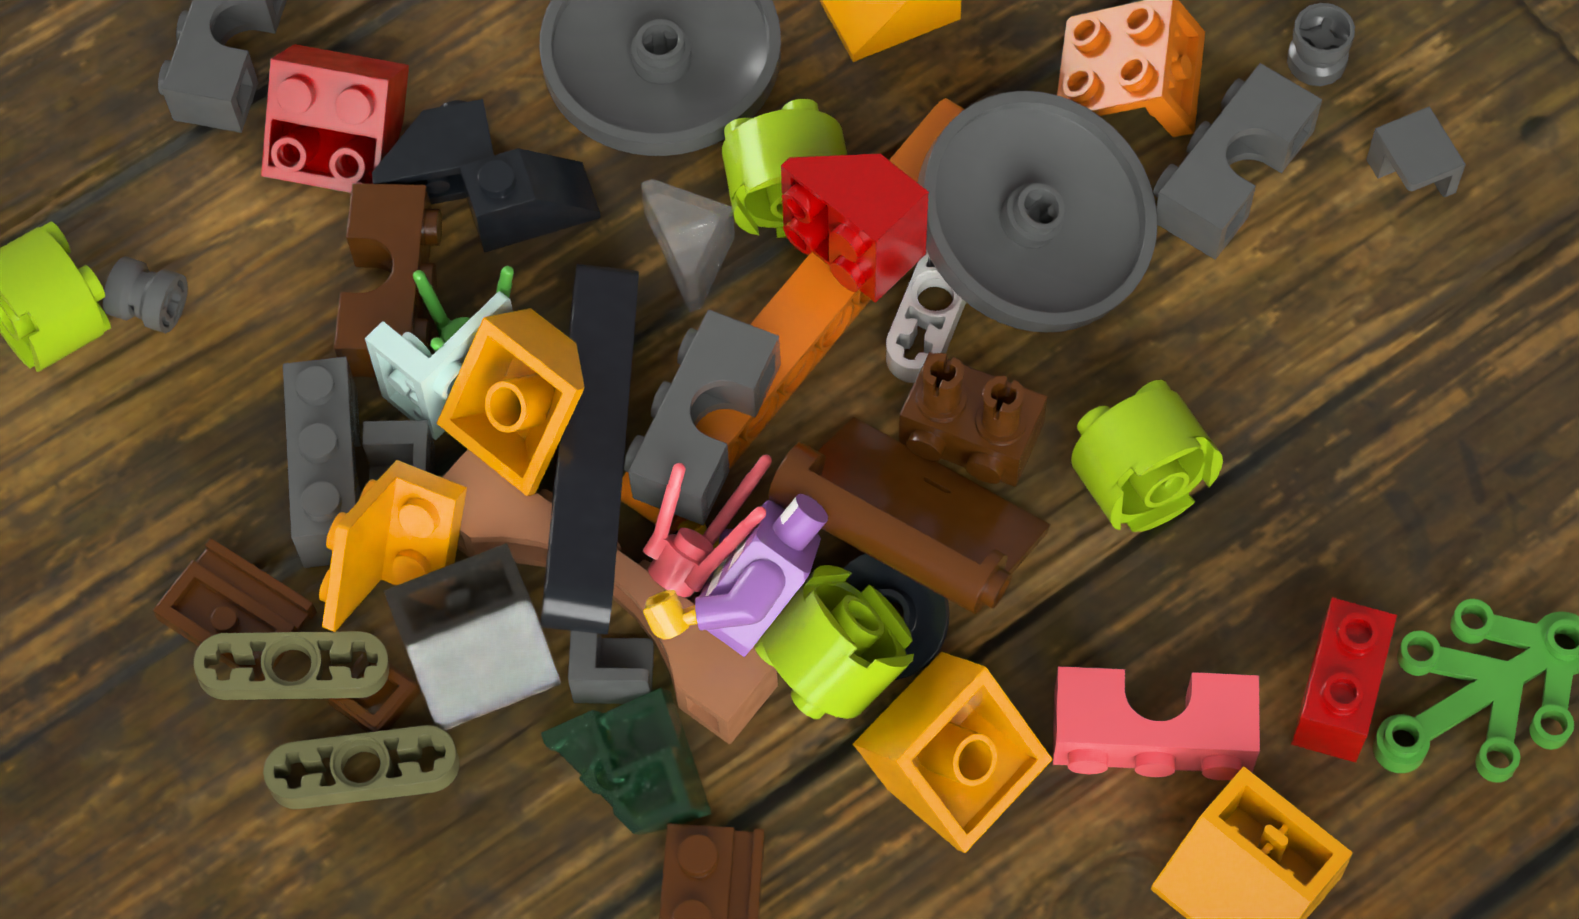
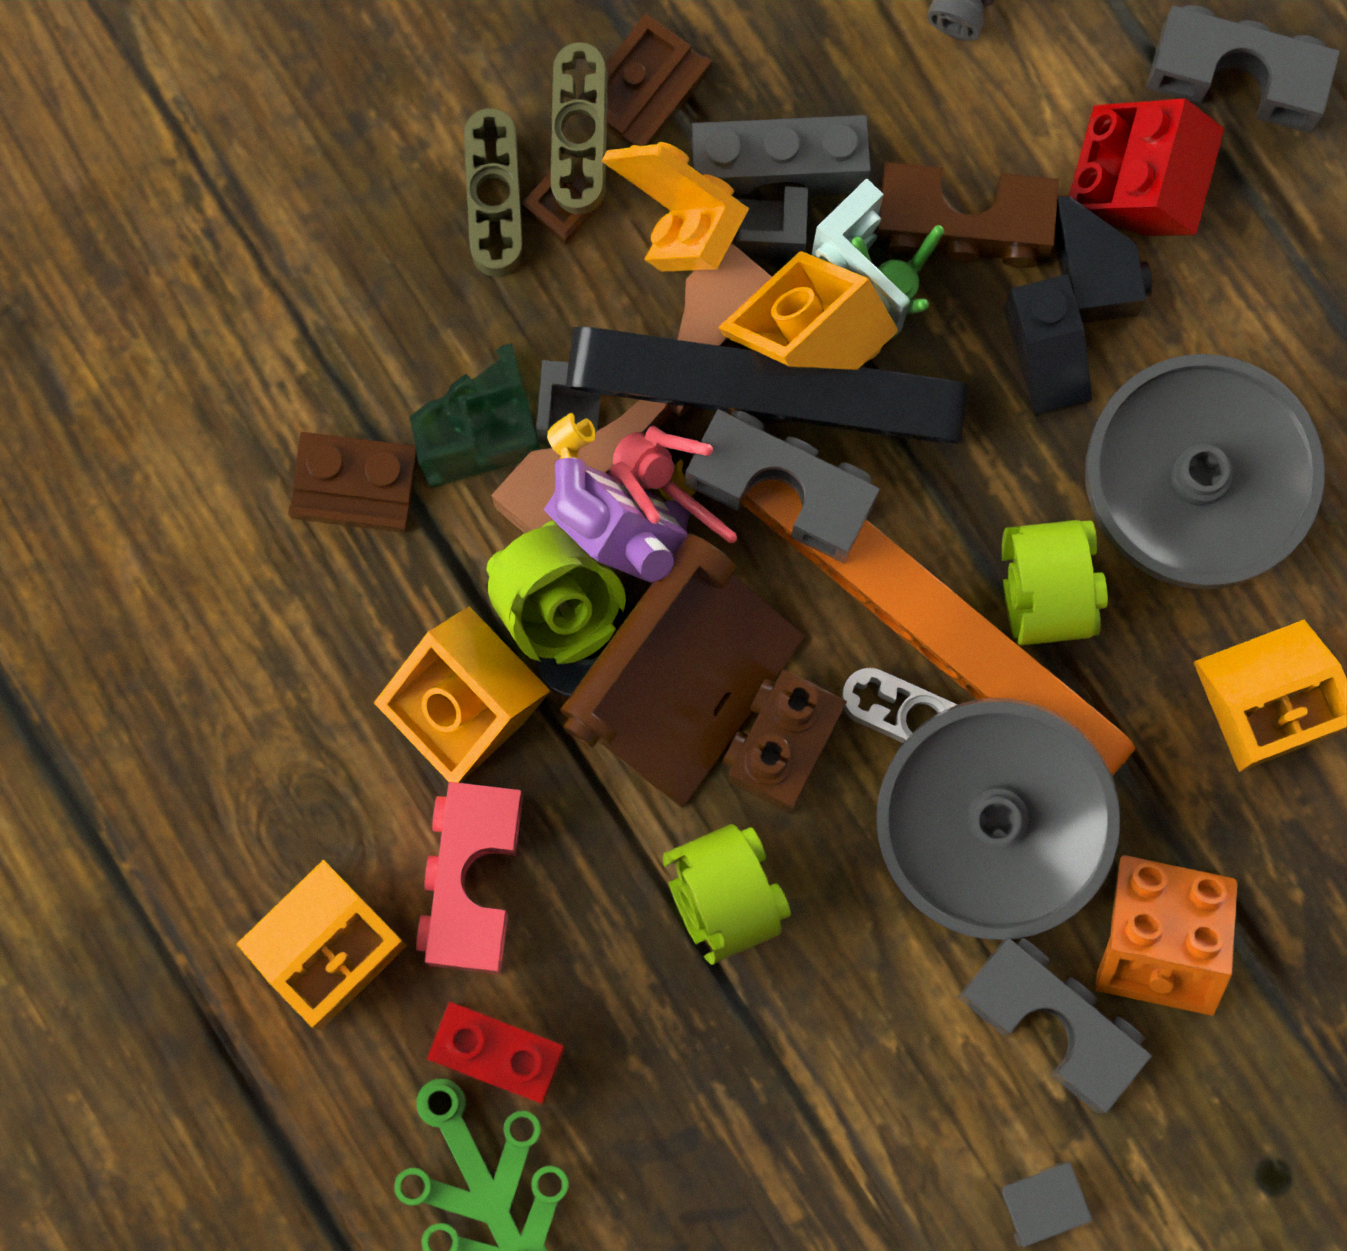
camera: 90 degrees right, 15 degrees up
clear smoke slope [383,543,561,730] -> none
clear slope [641,179,735,312] -> none
red slope [781,154,929,303] -> none
dark grey wheel [1287,3,1355,86] -> none

